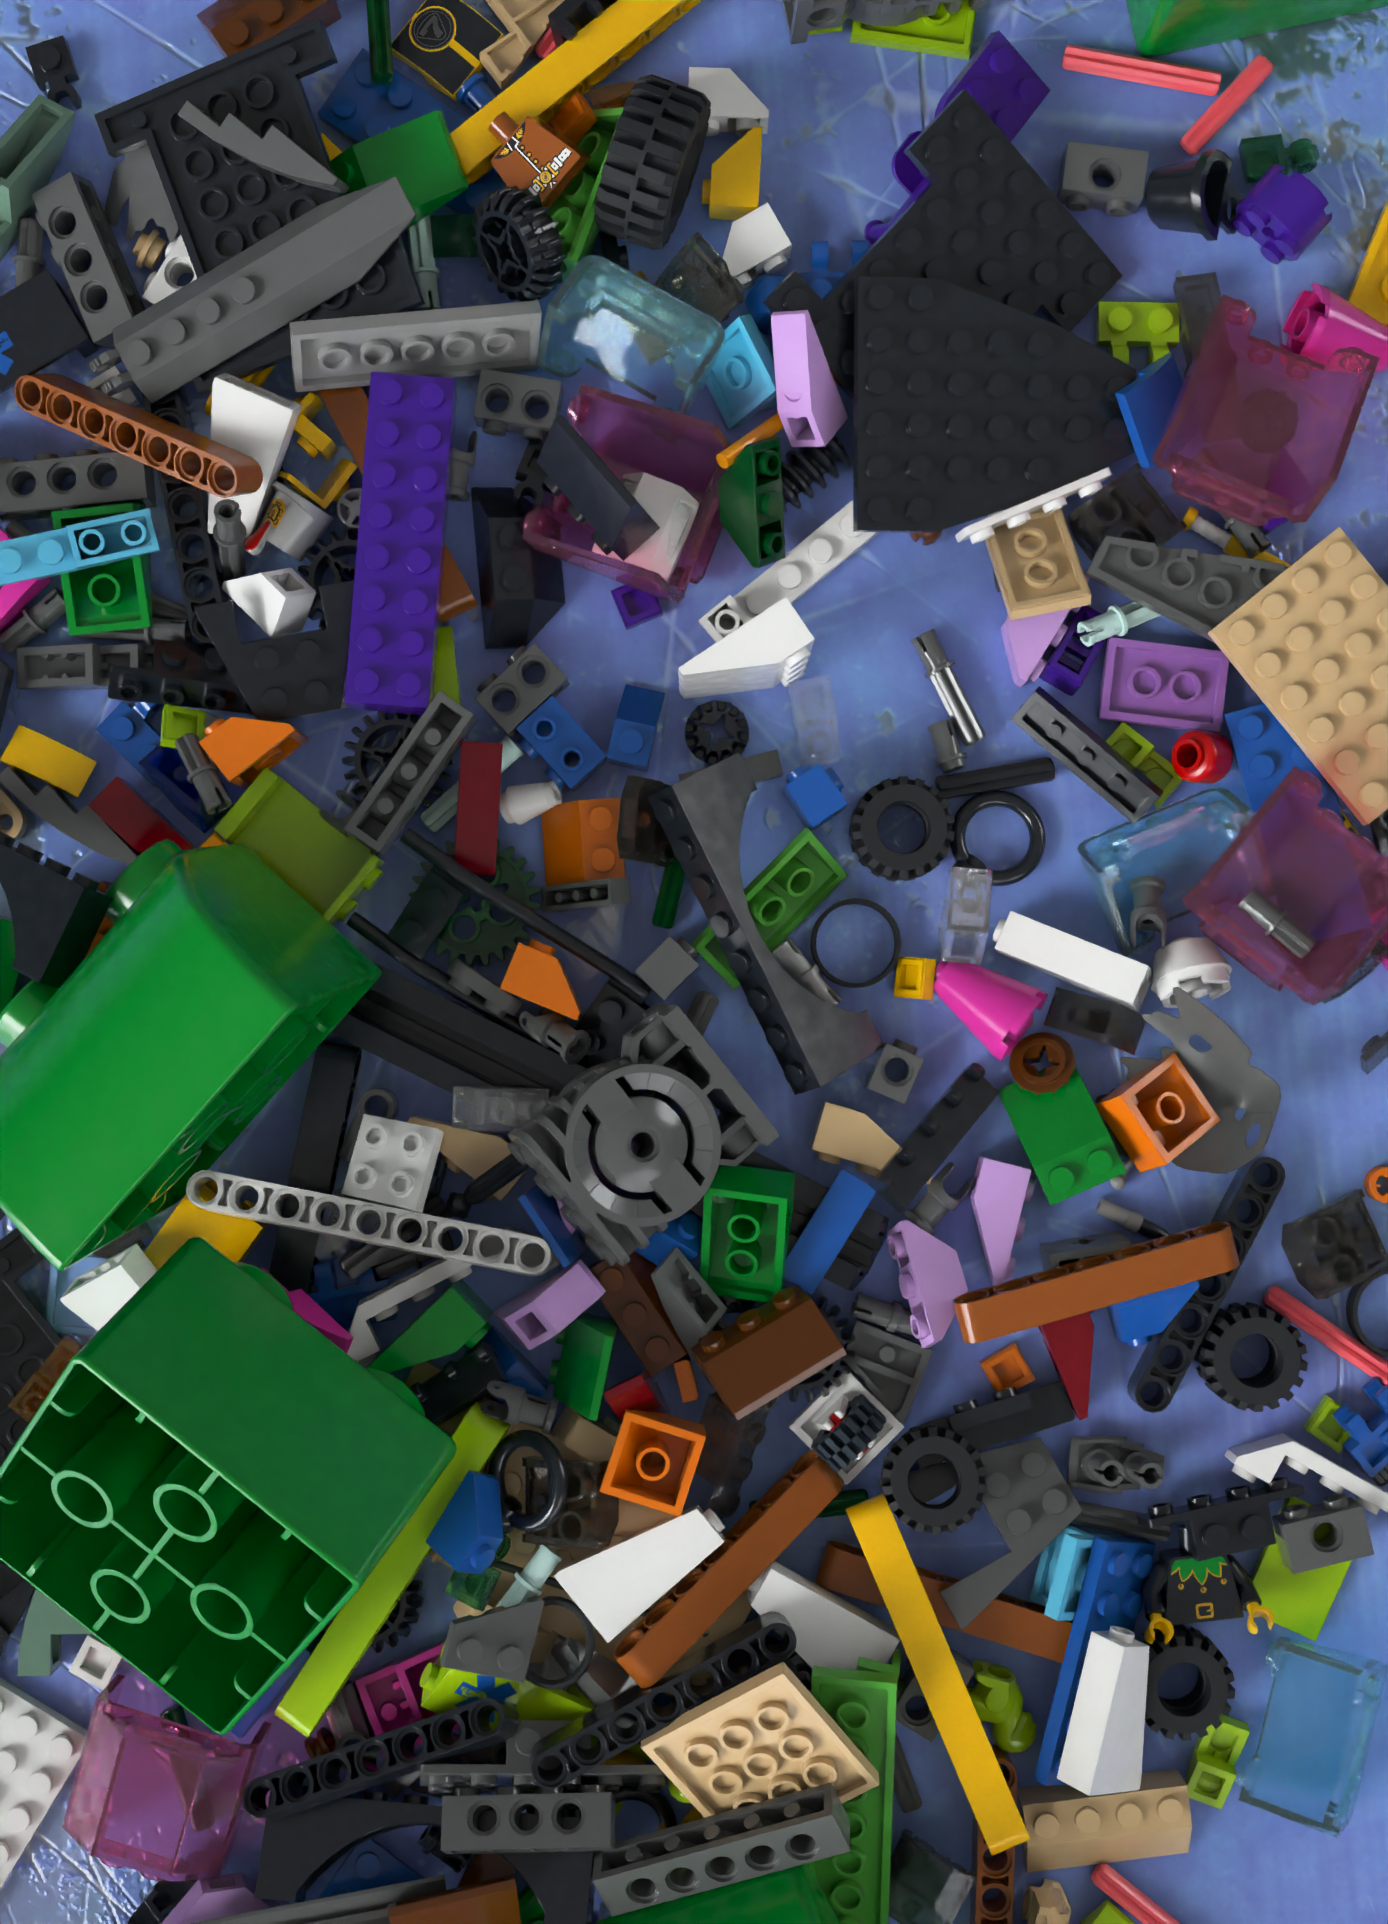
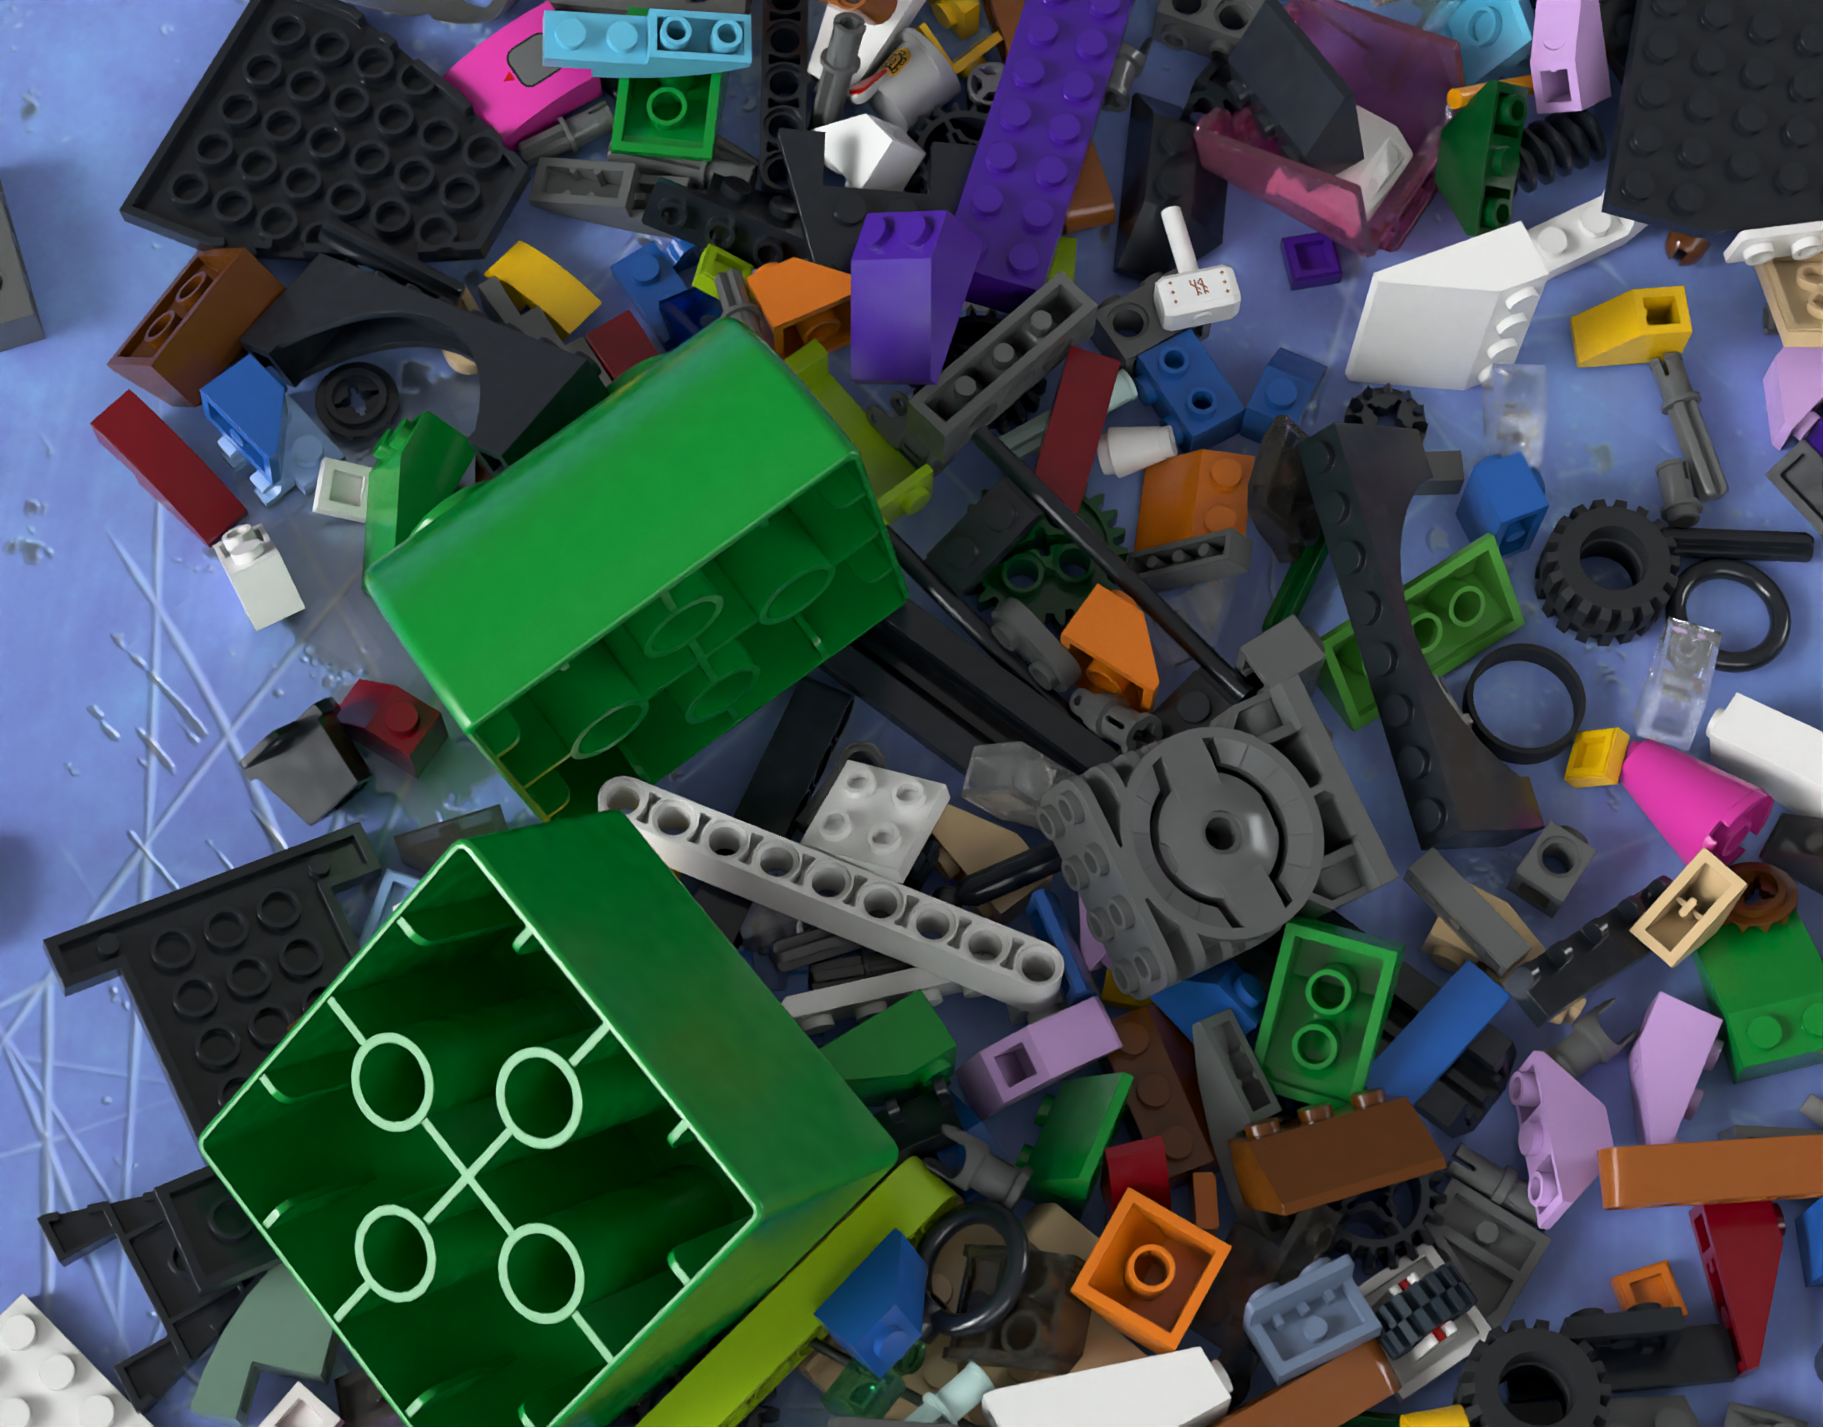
camera: 10 degrees right, 20 degrees down
none -> dark purple slope [851,210,984,385]
none -> white piece [1153,206,1241,331]
none -> sand blue bracket [1242,1254,1382,1386]
none -> dark grey piece [1403,847,1532,980]
none -> yellow slope [1569,286,1693,368]
none -> tan slope [1629,847,1748,968]

